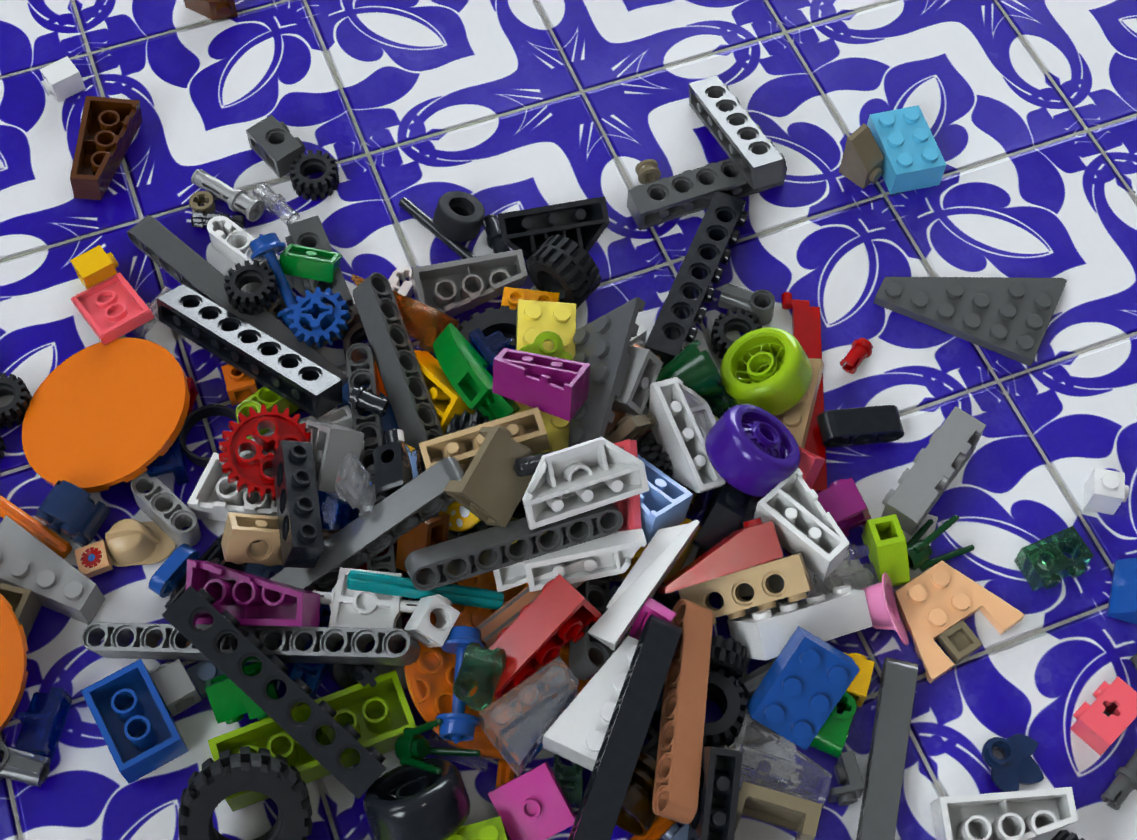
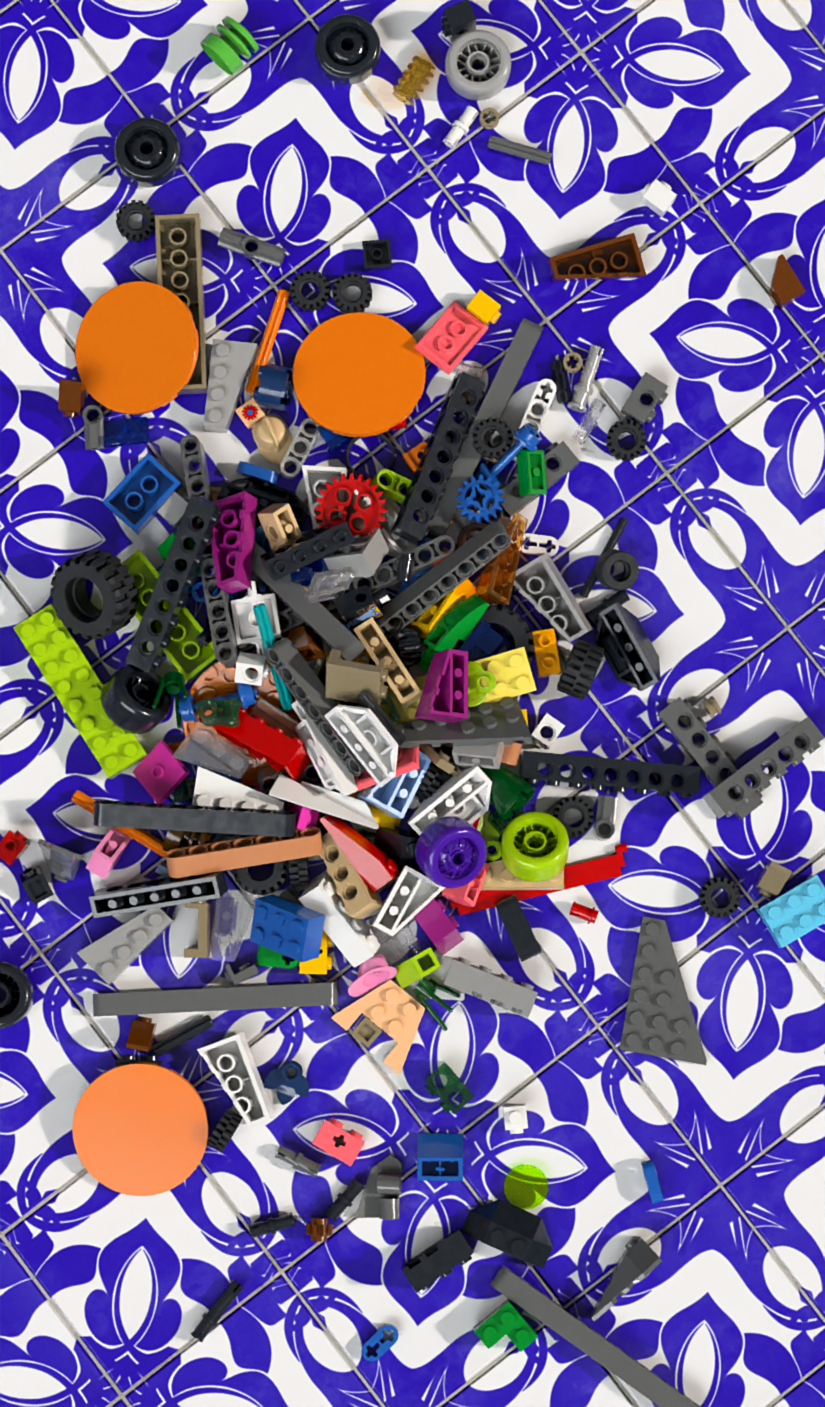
camera: 75 degrees right, 25 degrees up
none -> black tyre [698,877,741,918]

